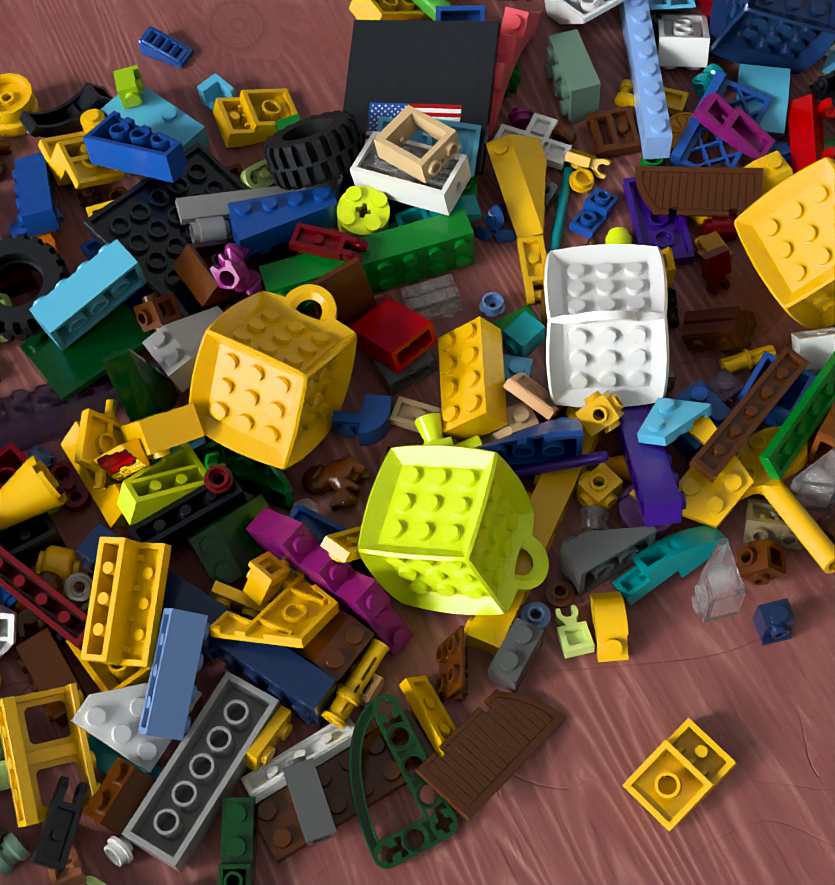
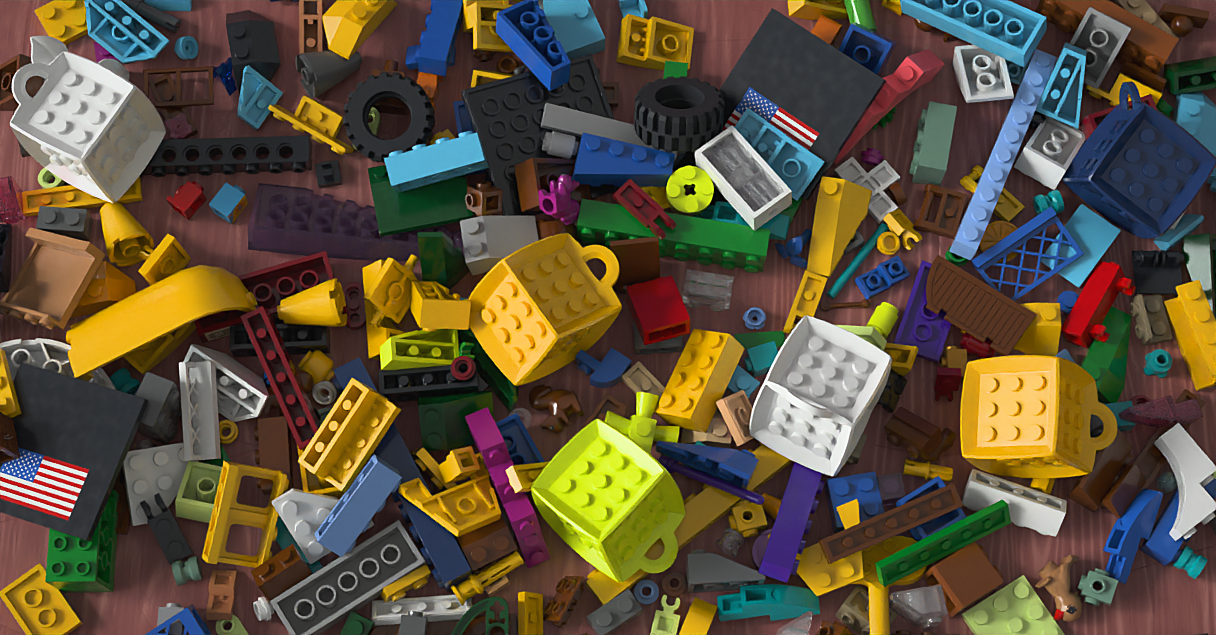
camera: 20 degrees right, 10 degrees up
medium blue plate [27,446,55,468] -> none
black hinge [30,775,88,872] -> none
slope [94,438,150,480] -> none
yellowish green plate [240,159,275,189] -> none
tan window [373,105,460,184] -> none
yellow brick [575,390,624,437] -> none
medium azure wing [637,398,712,446] -> none
magenta slope [692,92,775,160] -> none

